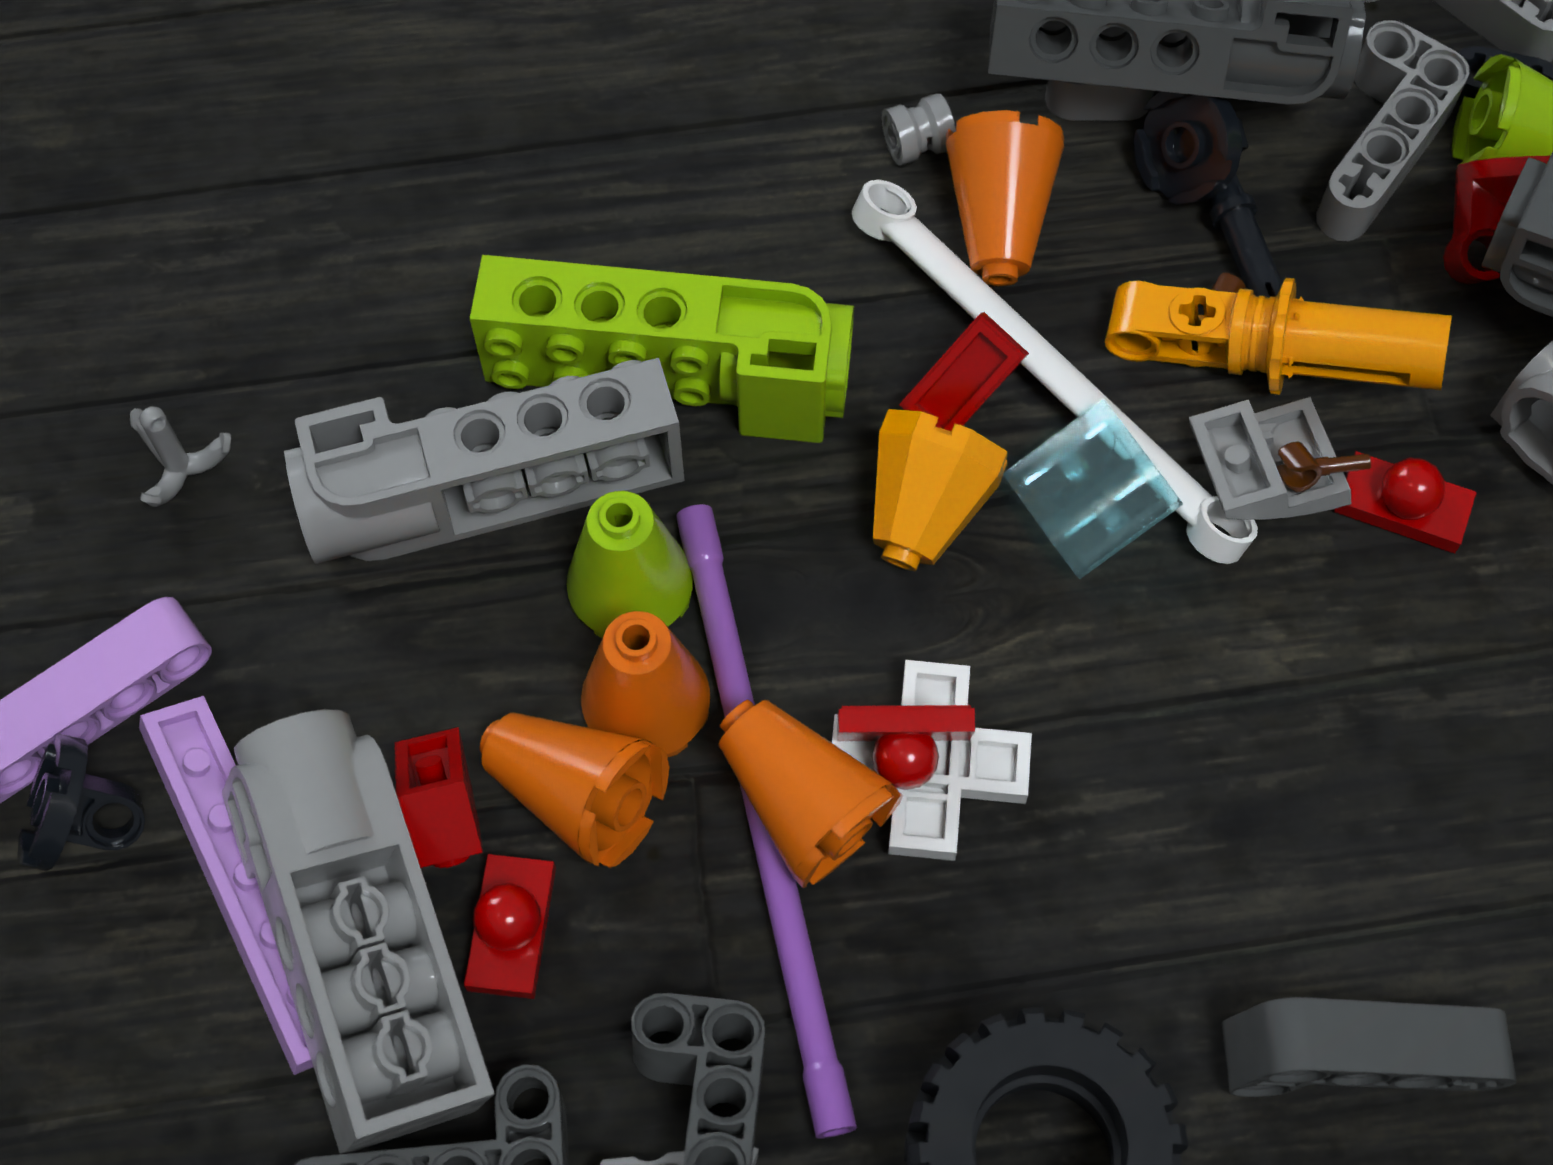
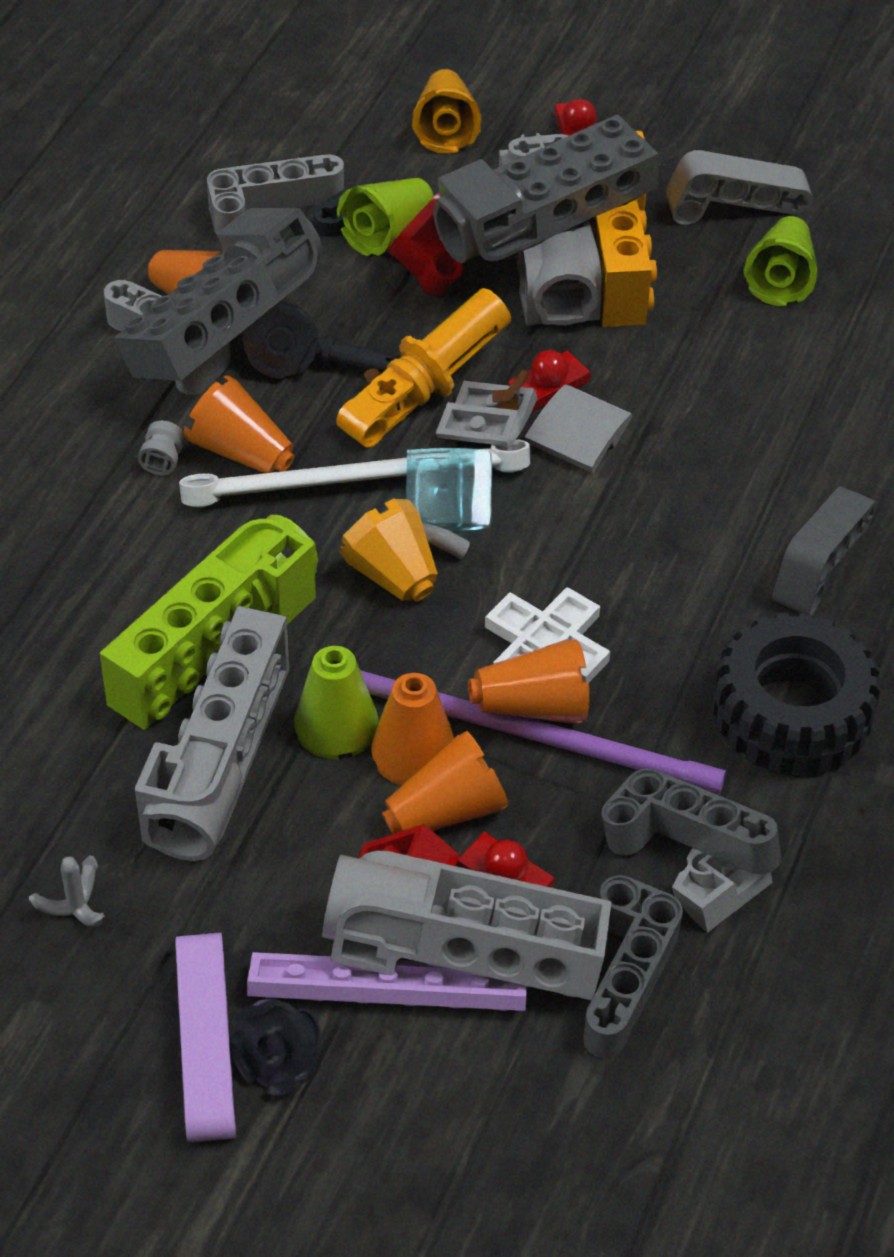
camera: 60 degrees left, 15 degrees down
red tile [837,705,975,790] -> none
red tile [899,312,1030,432] -> none
light grey beam [1316,20,1469,241] -> none
none -> light grey arm [422,522,470,559]
none -> light grey slope [525,384,633,474]

